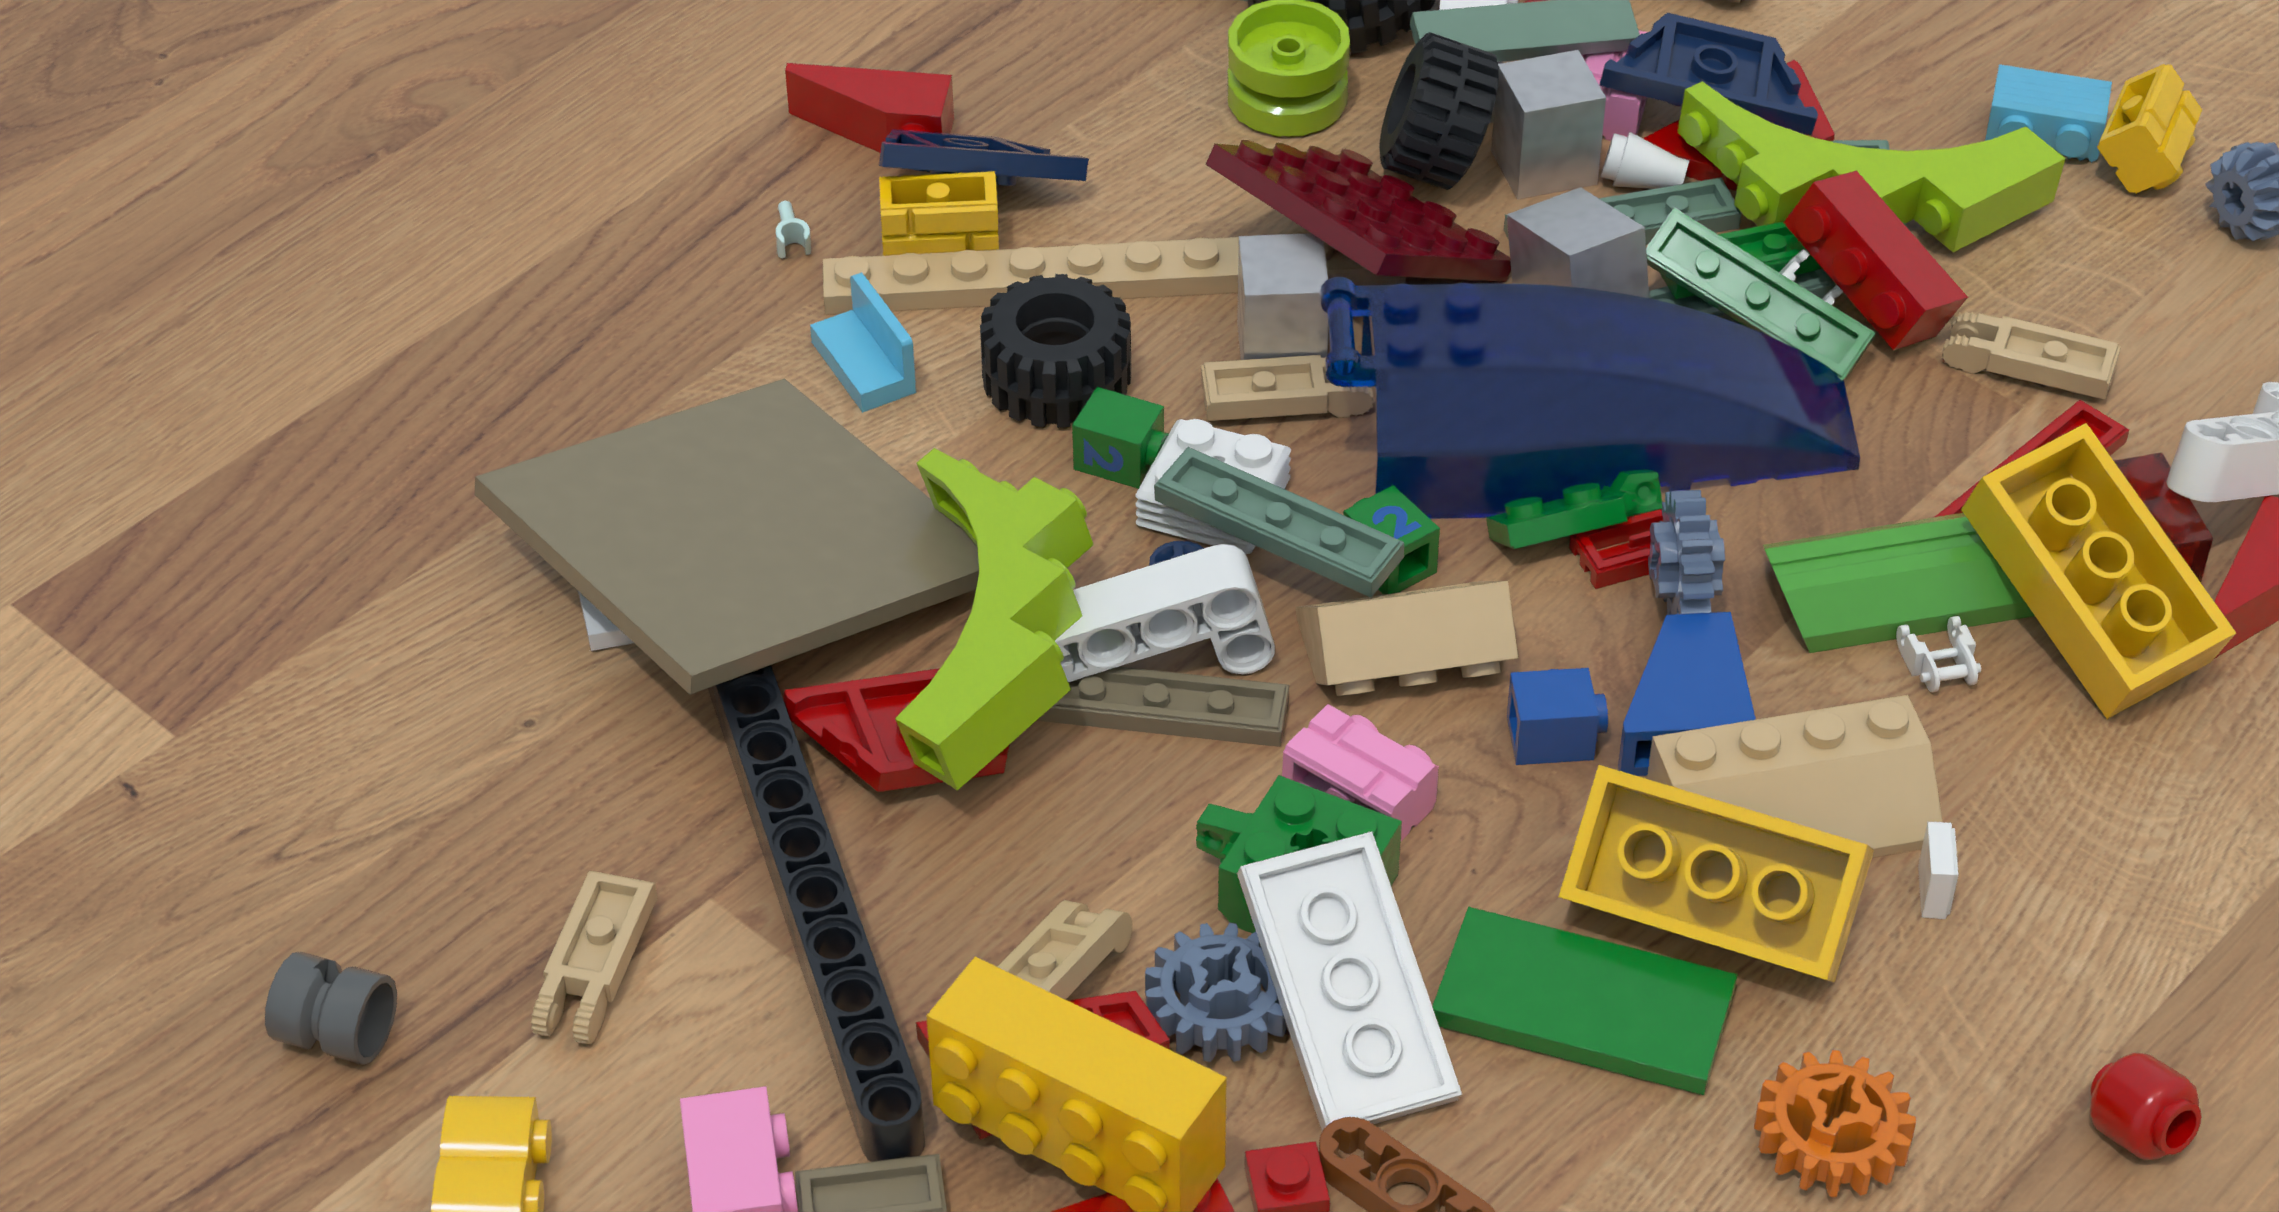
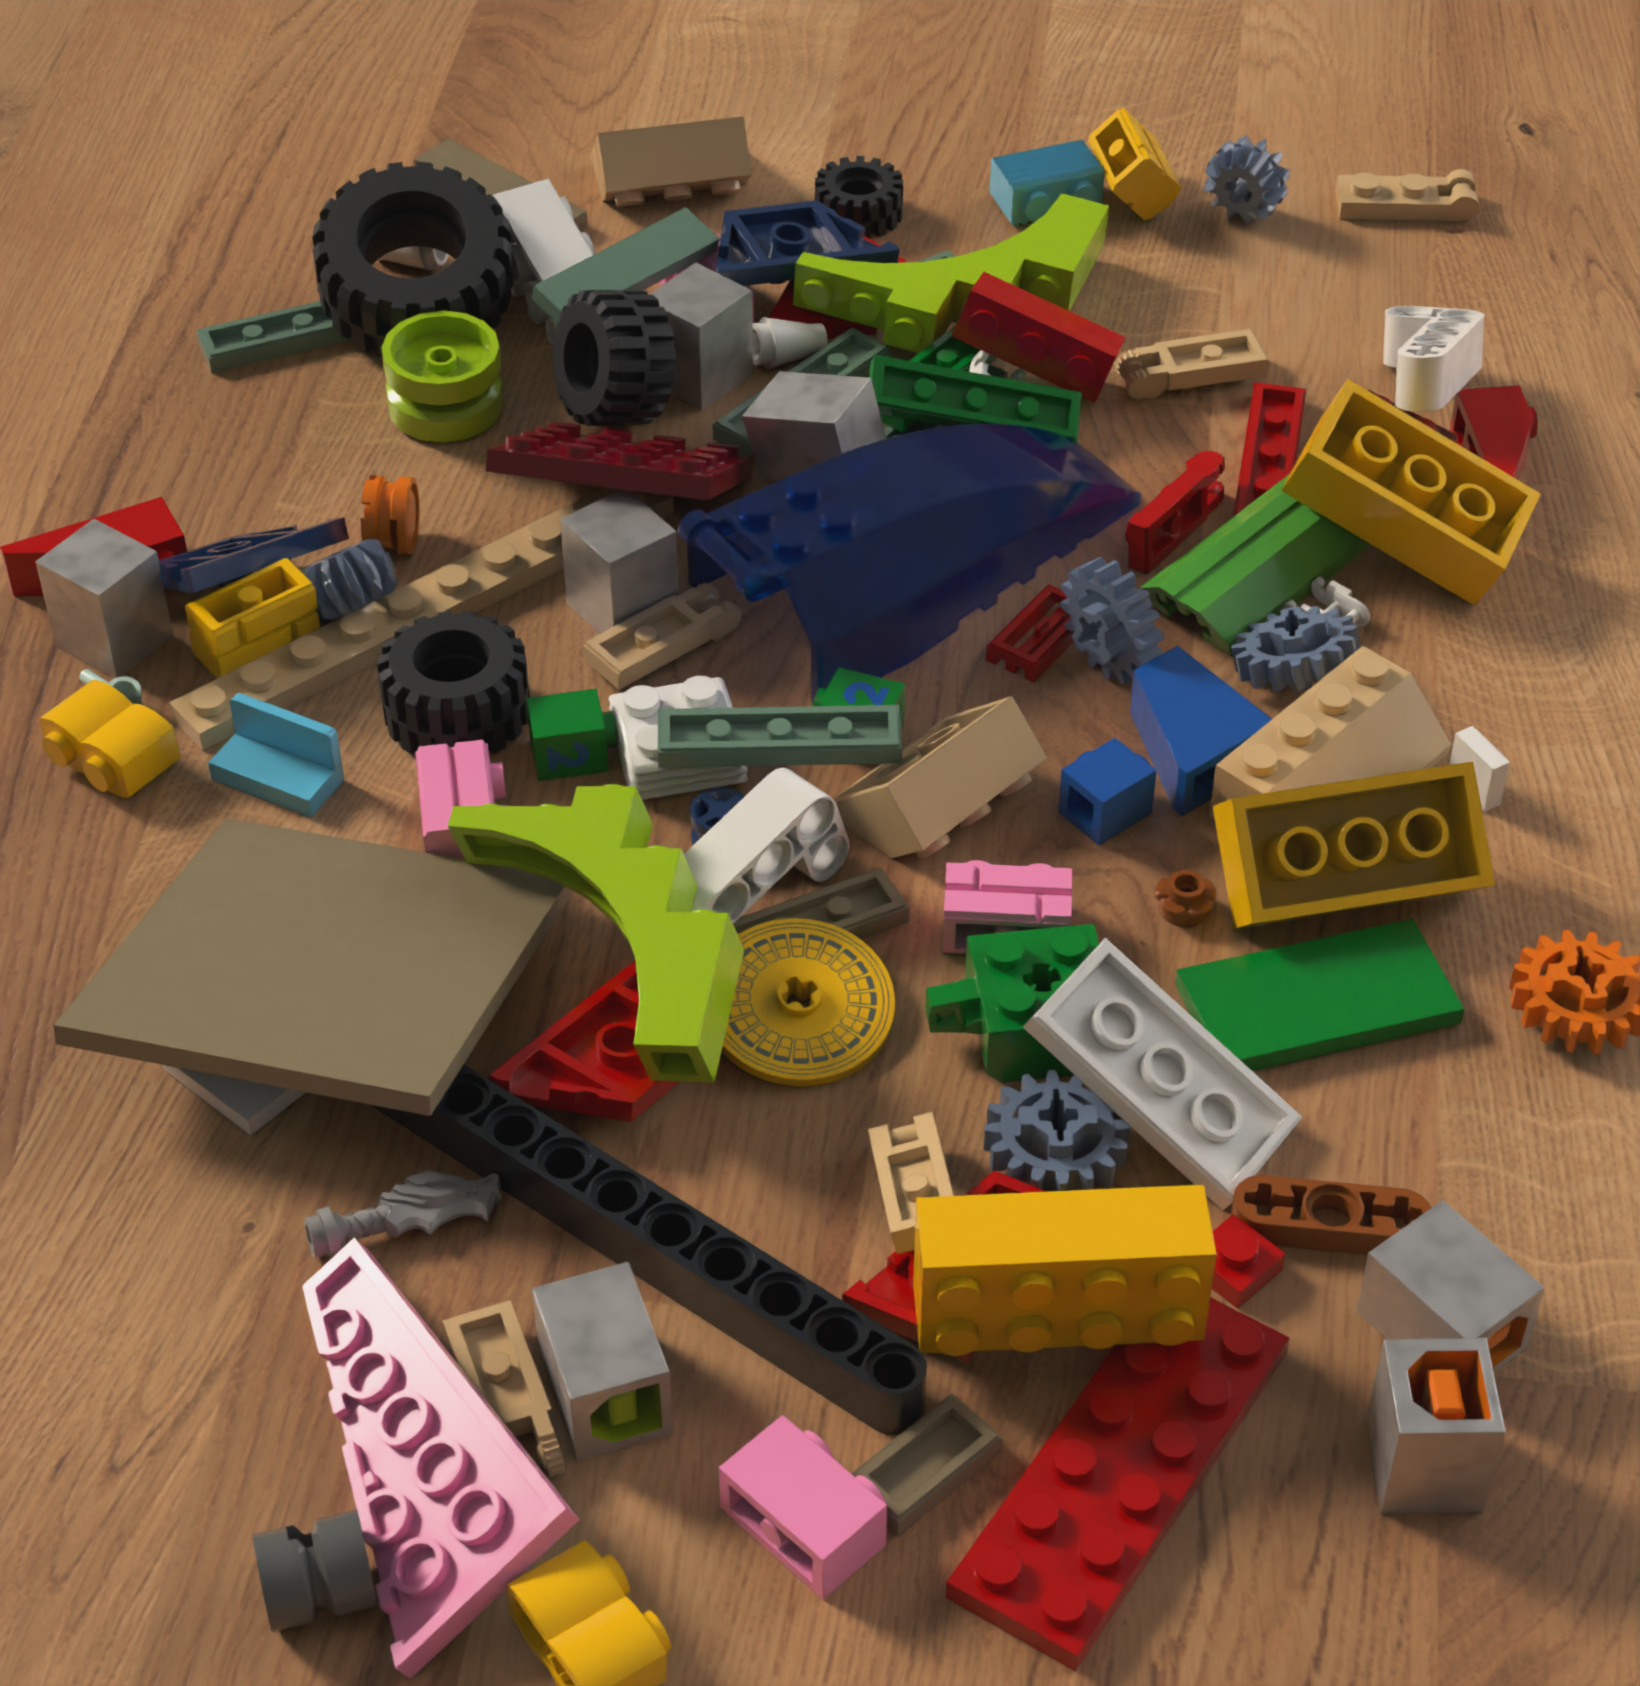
camera: 35 degrees left, 0 degrees up
green hinge [1486,469,1662,549] -> none
none -> flat silver piece [36,519,173,678]
none -> yellow brick [39,680,181,798]
none -> sand blue gear [301,539,398,622]
none -> bright pink wing [302,1238,580,1679]
none -> light grey piece [304,1170,502,1259]
none -> orange wheel [360,475,420,555]
none -> bright pink brick [415,740,507,859]
none -> flat silver piece [532,1262,673,1461]
none -> yellow piece [721,918,895,1087]
none -> black tyre [815,156,903,239]
none -> red hinge [1125,450,1225,573]
none -> dark orange plate [1154,870,1217,927]
none -> sand blue gear [1231,606,1361,692]

